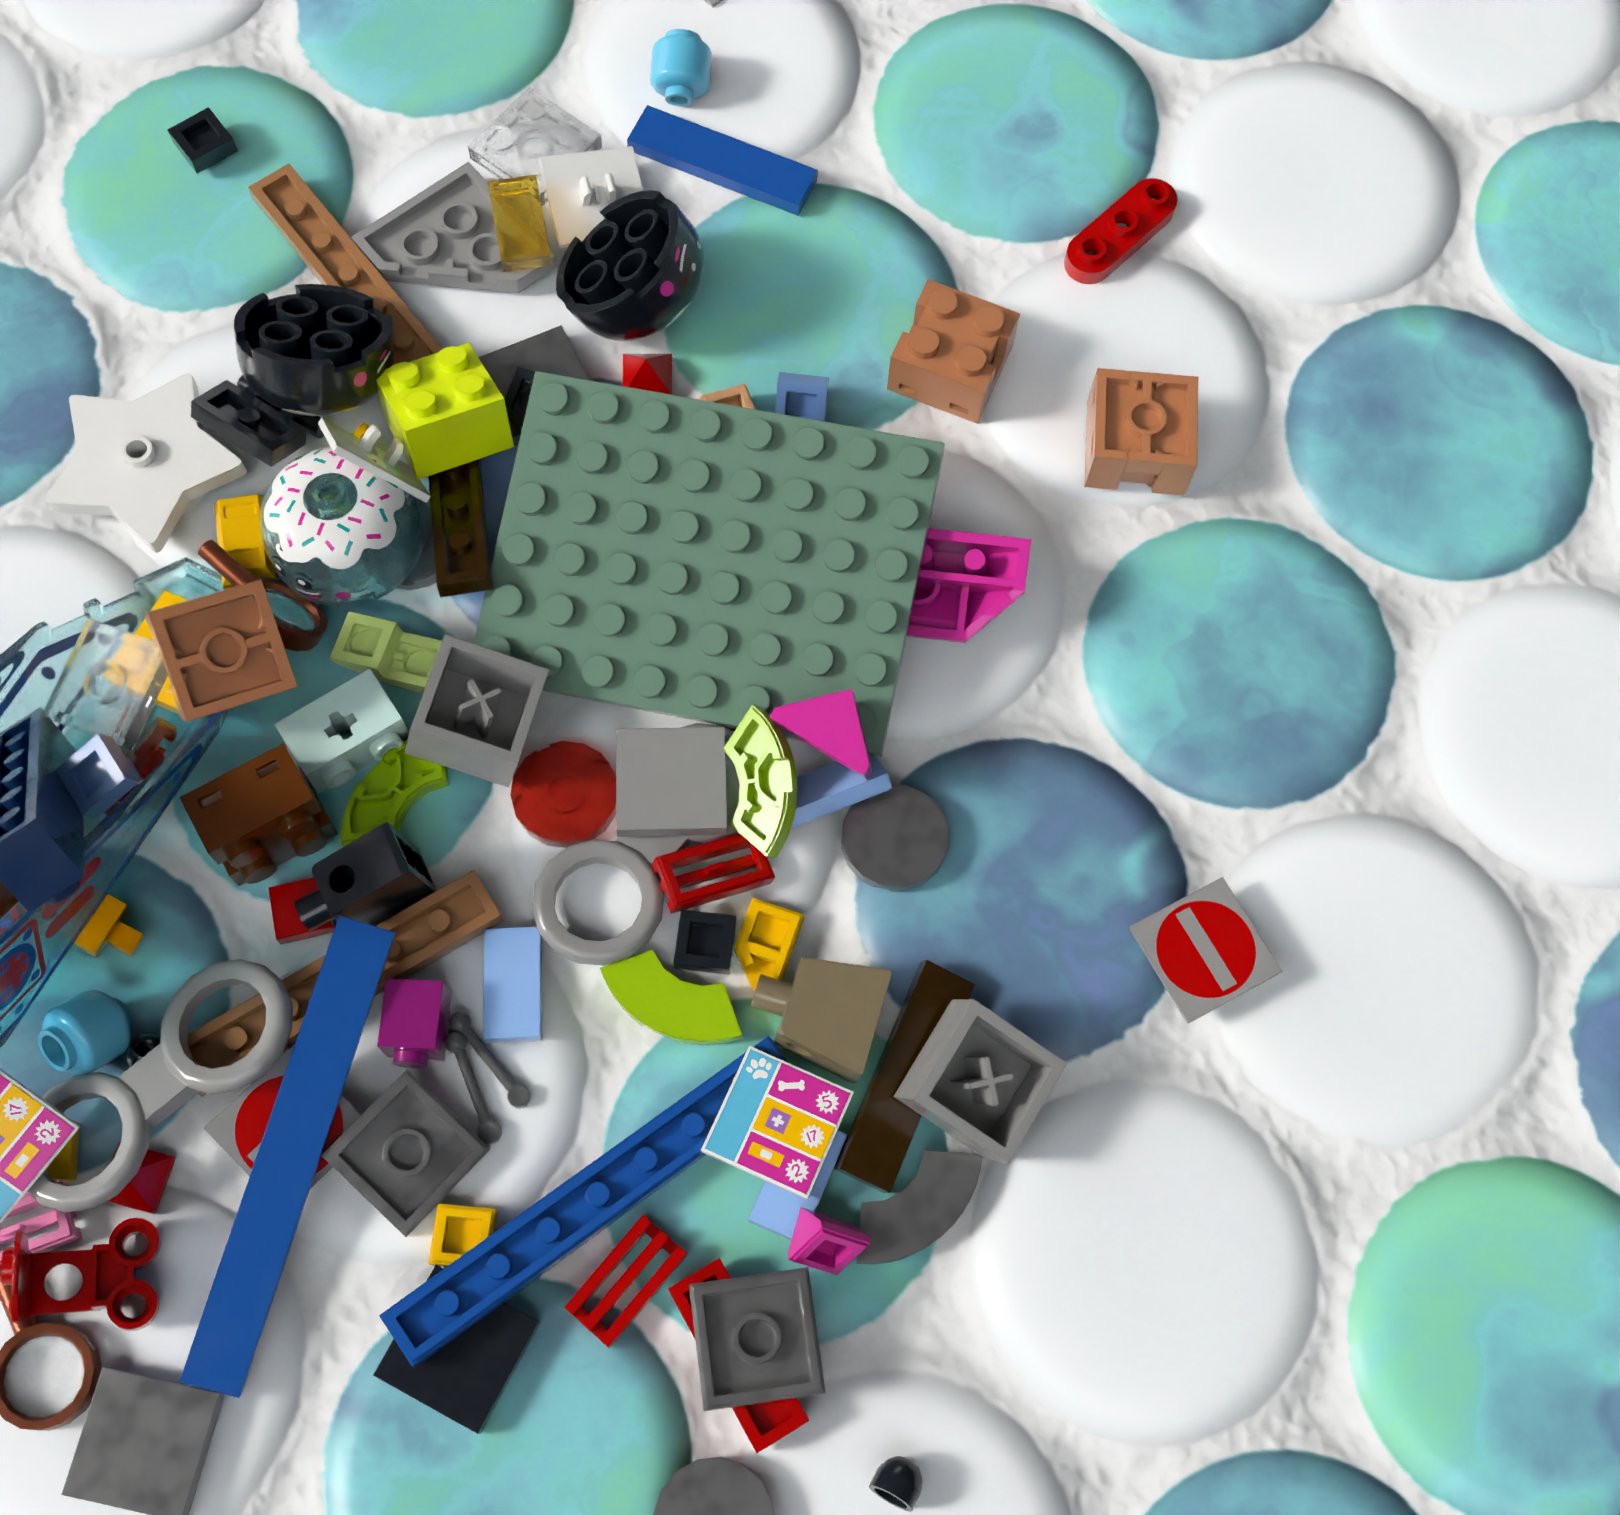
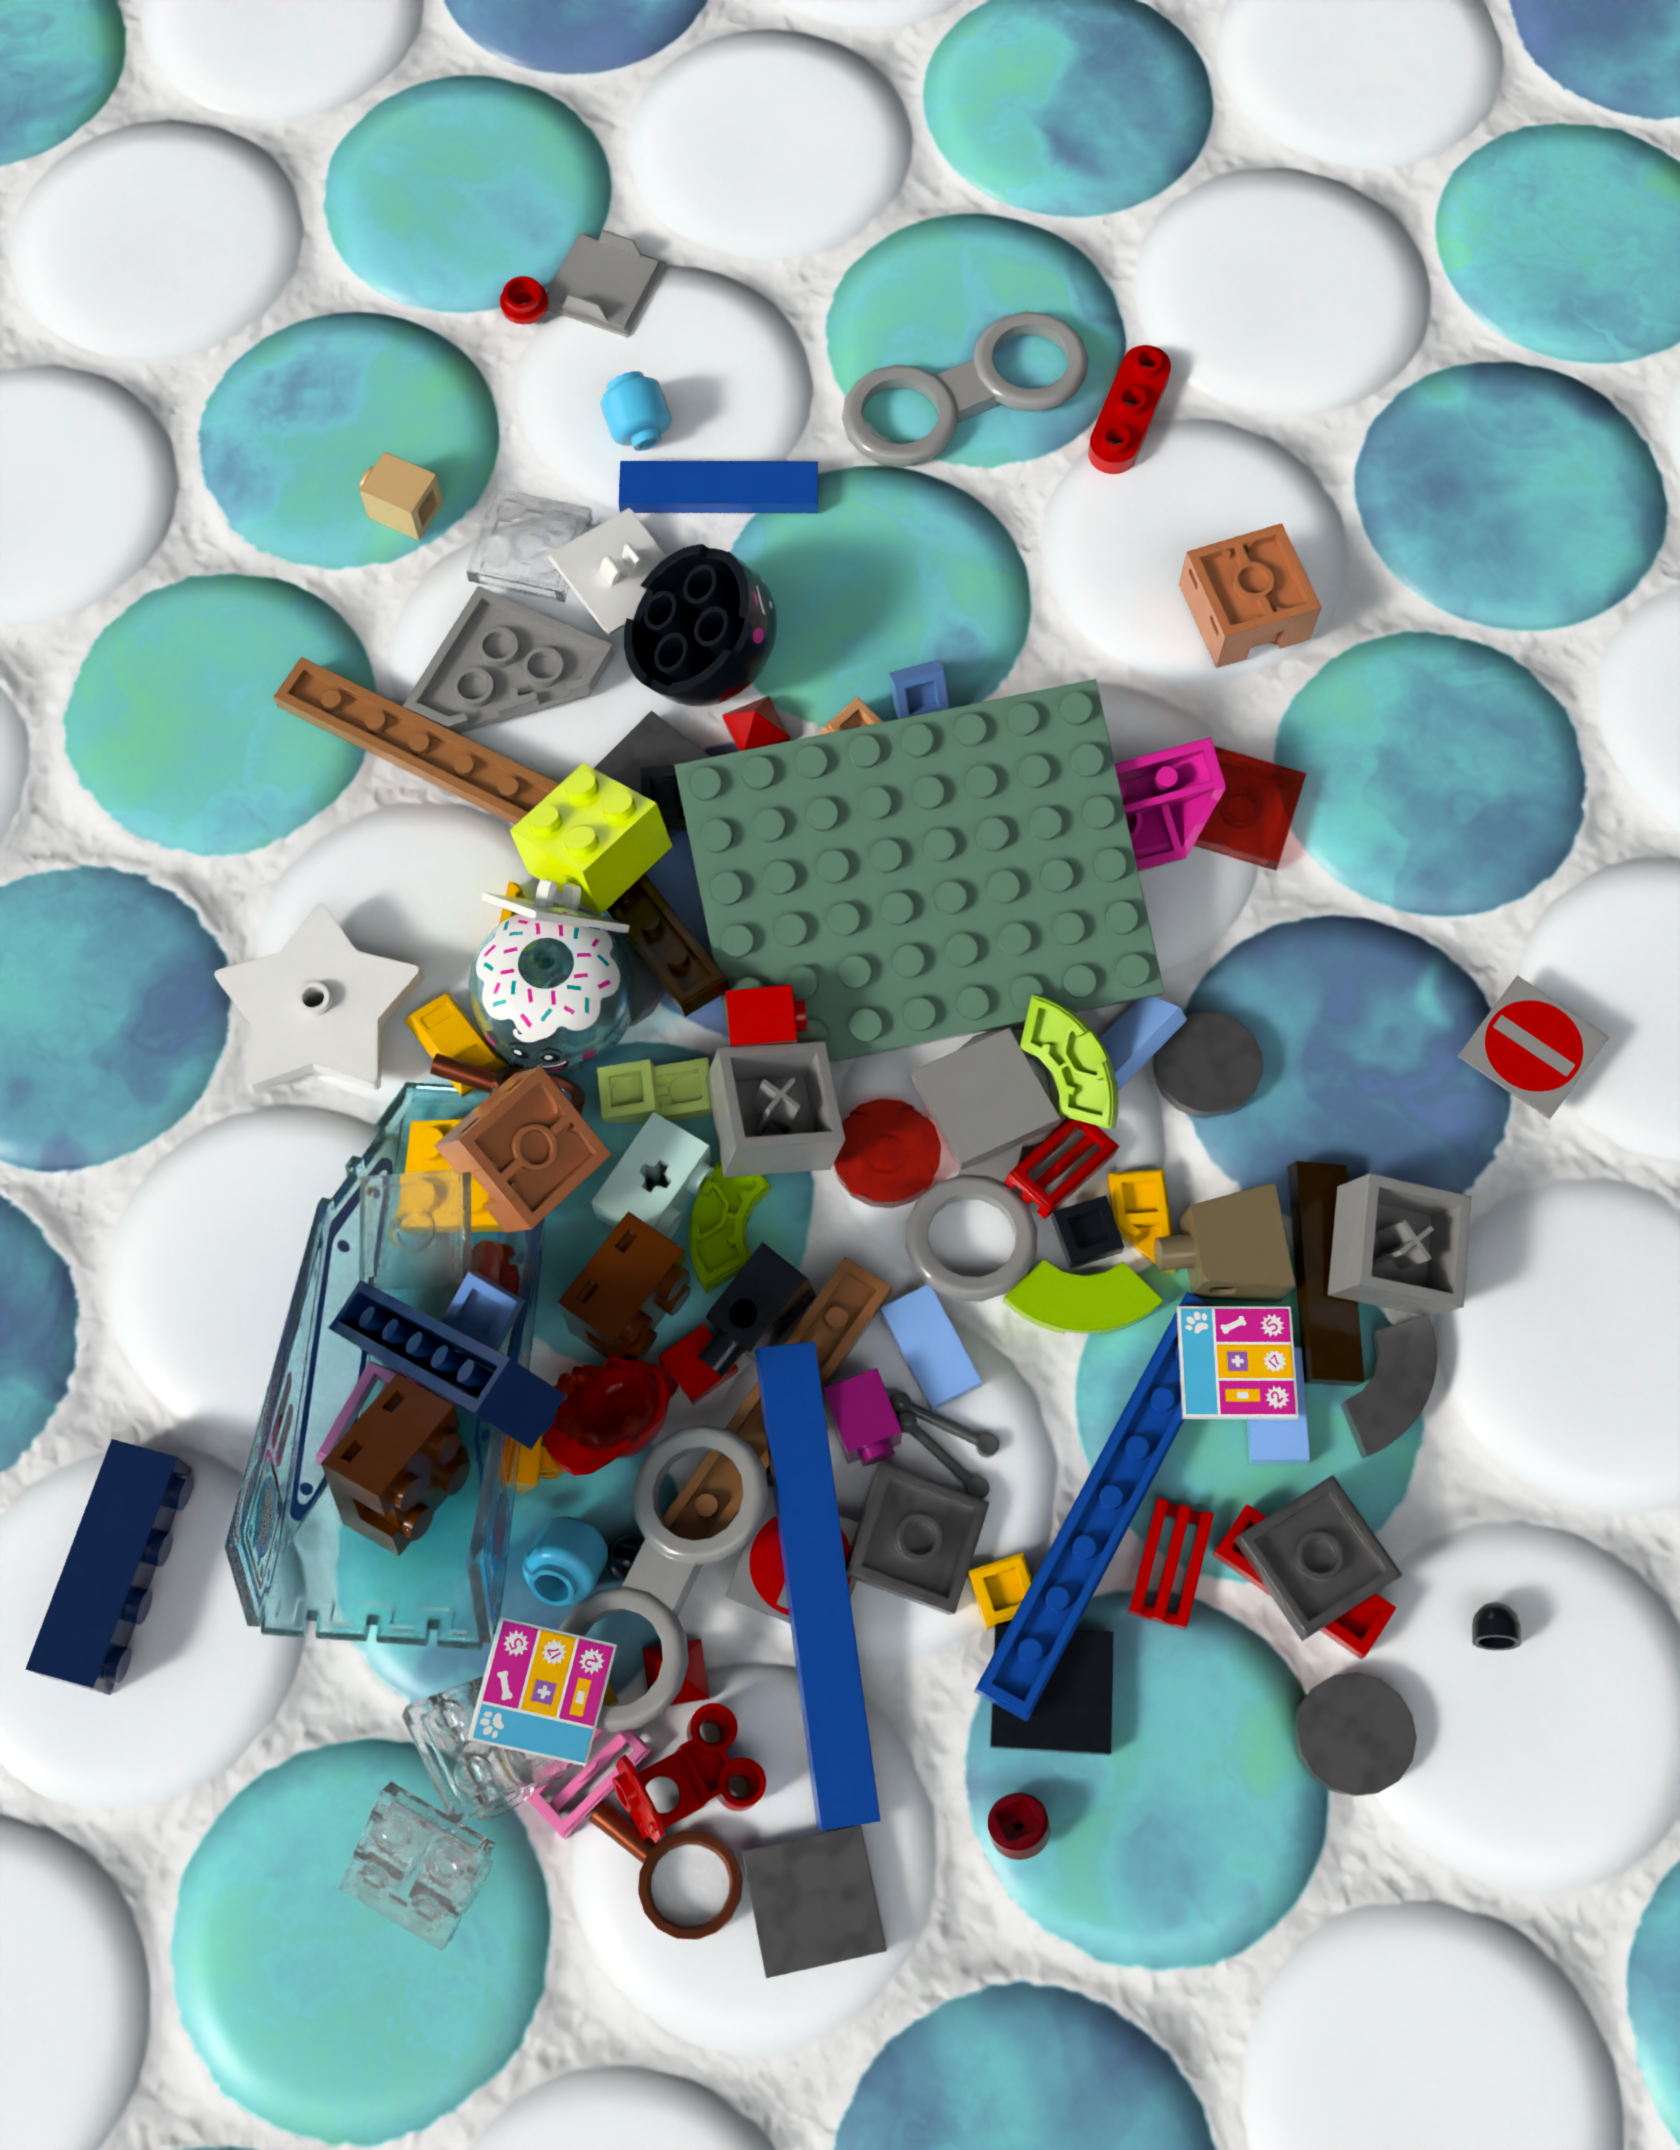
camera: 20 degrees left, 0 degrees up
black plate [167,107,238,174] -> none
black plate [191,375,324,467] -> none
black cylinder [234,284,394,416] -> none
clear yellow tile [488,174,552,272] -> none
dark pink slope [769,689,873,780] -> none
dark pink slope [788,1207,871,1275] -> none
nougat piece [887,279,1020,424] -> none
none -> tan brick [359,451,444,540]
none -> clear red hair [542,1355,678,1476]
none -> red brick [725,985,808,1047]
none -> light grey bar [842,311,1088,467]
none -> dark red tile [988,1793,1050,1860]
none -> clear red tile [1193,746,1306,871]

